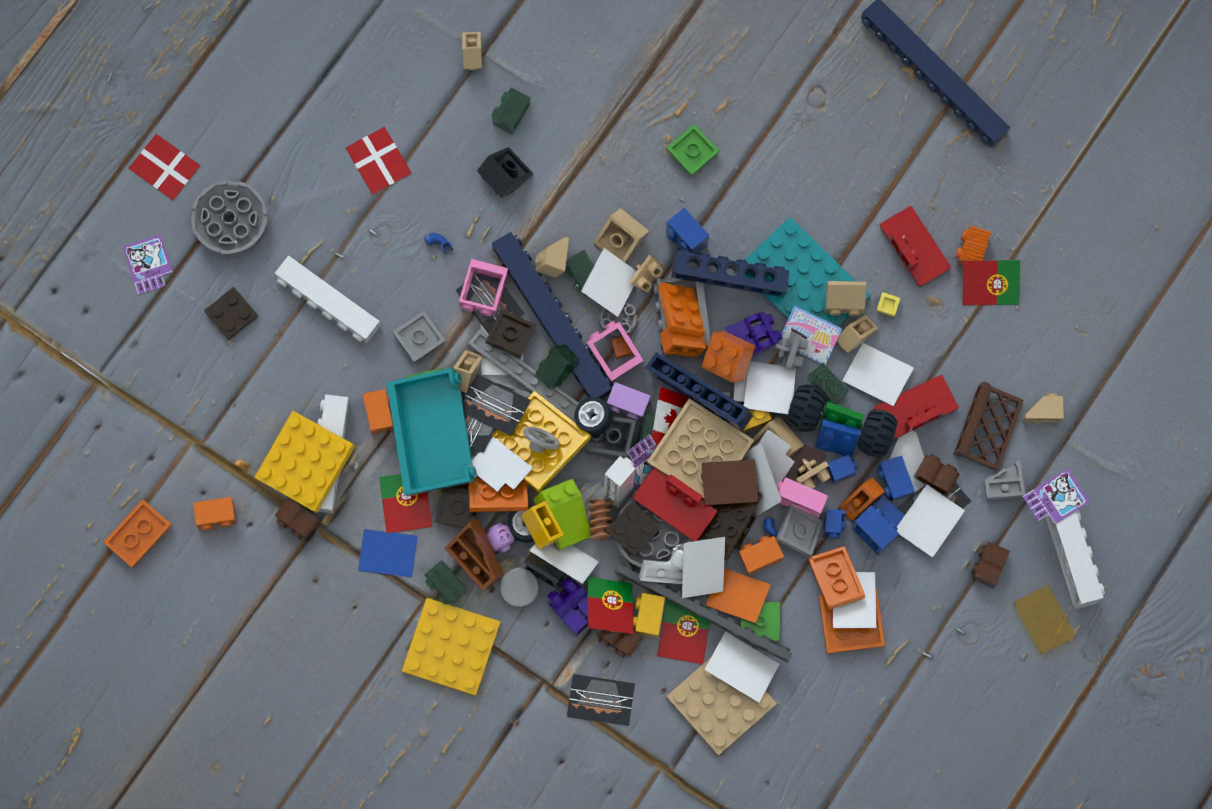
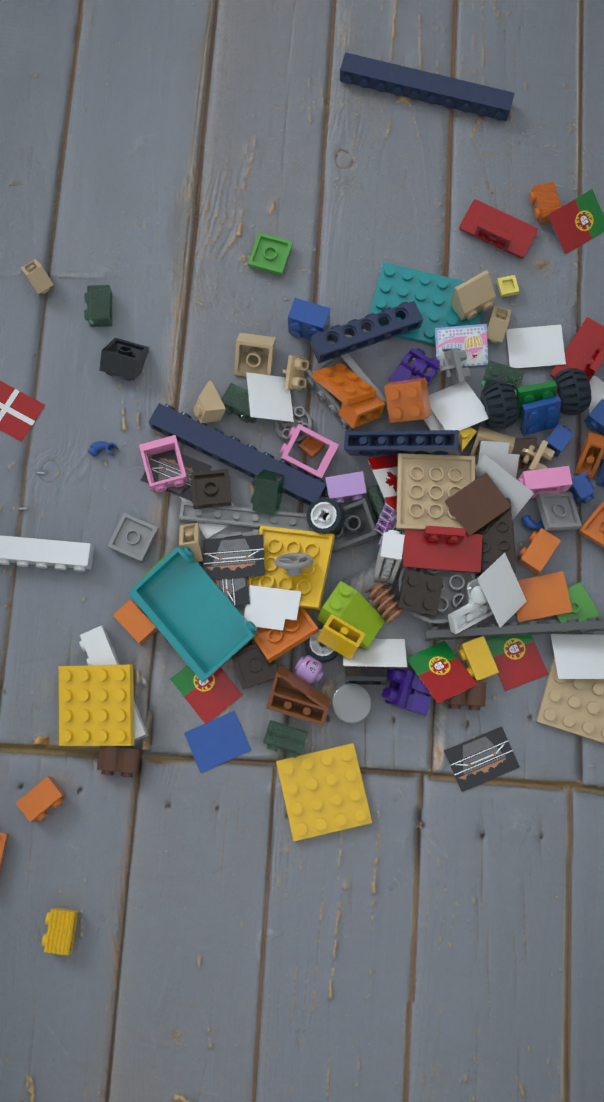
camera: 25 degrees left, 0 degrees up
none -> yellow brick [42,907,79,955]

